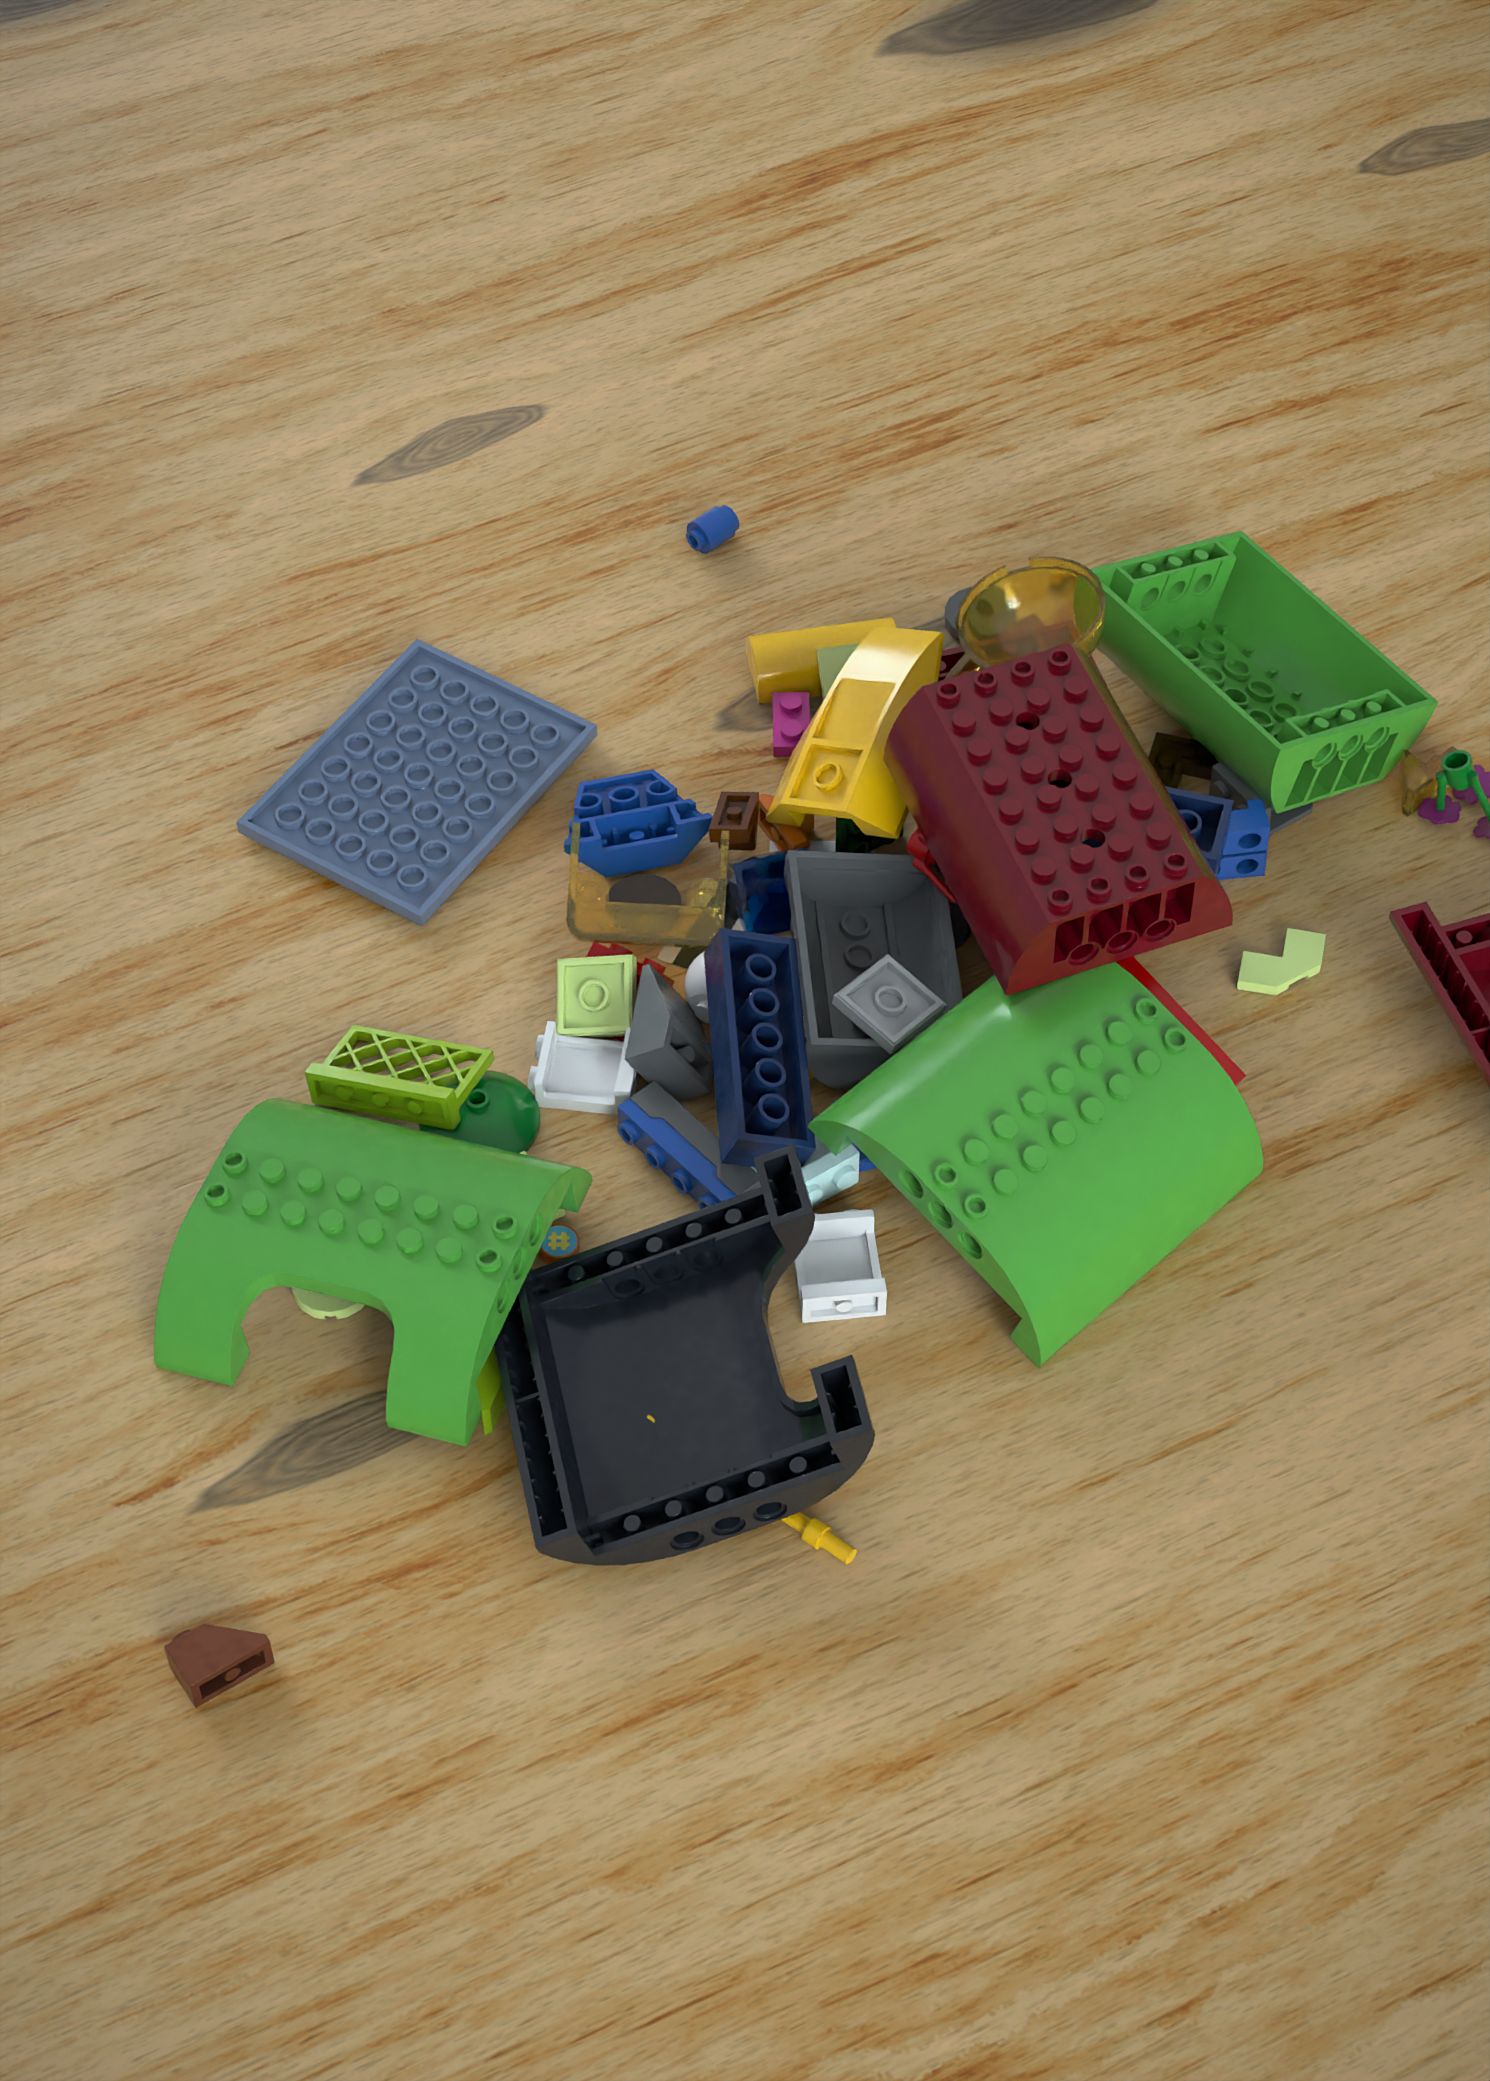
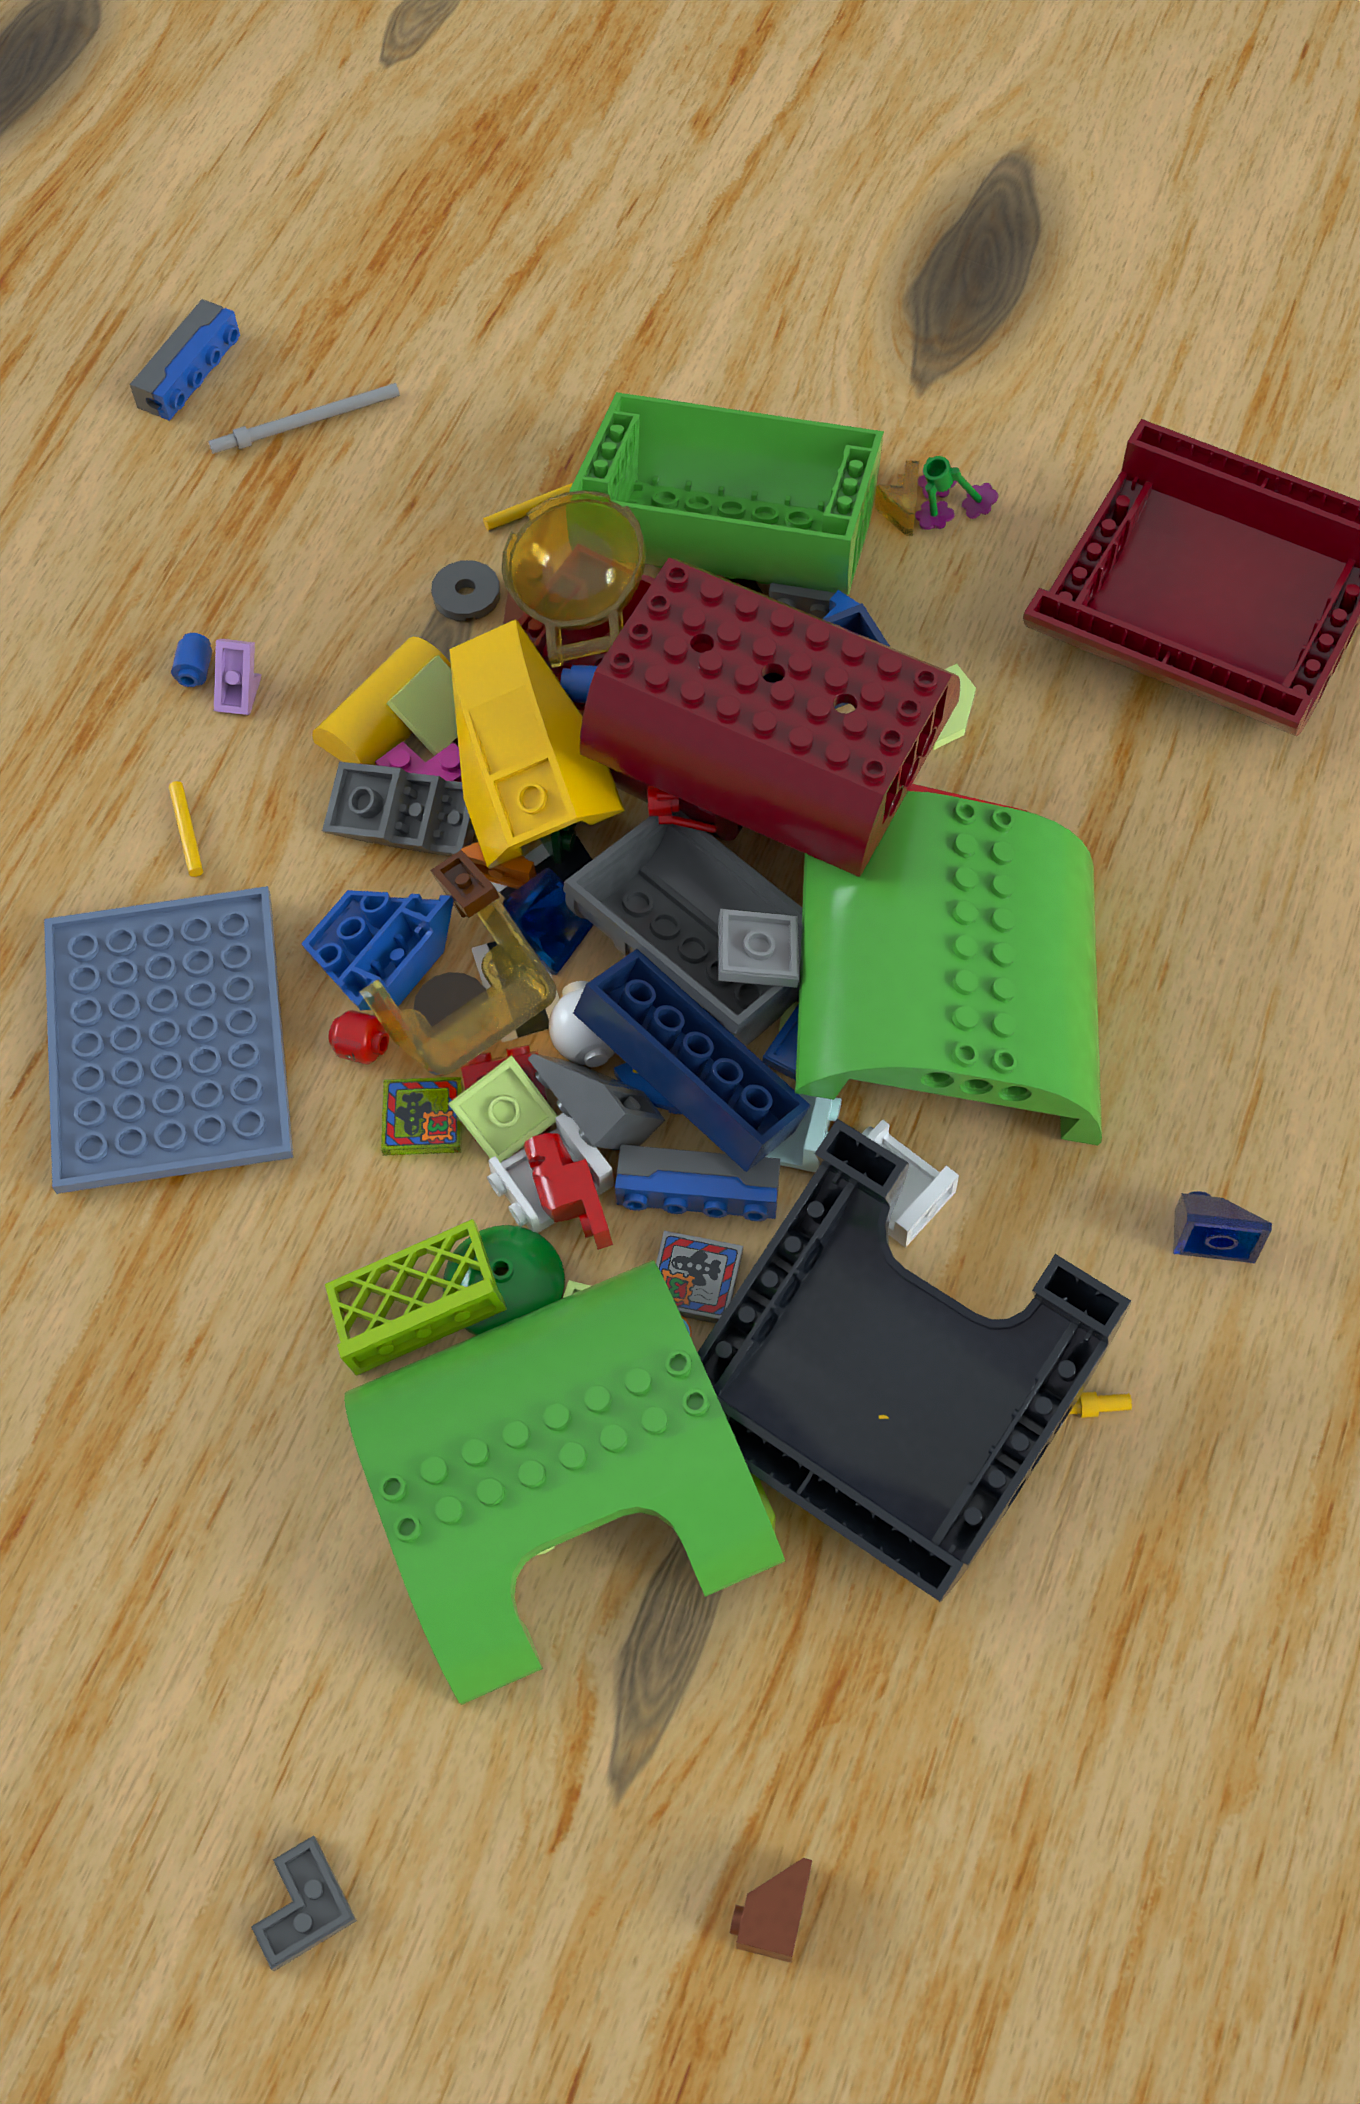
camera: 40 degrees left, 10 degrees up
none -> blue piece [130,299,240,421]
none -> yellow bar [168,781,203,877]
none -> light grey bar [208,383,400,454]
none -> lavender slope [214,639,261,715]
none -> dark grey slope [322,762,475,856]
none -> red head [328,1010,389,1065]
none -> tile [381,1077,463,1156]
none -> red plate [524,1133,613,1250]
none -> tile [656,1231,743,1323]
none -> clear blue slope [1173,1191,1272,1264]

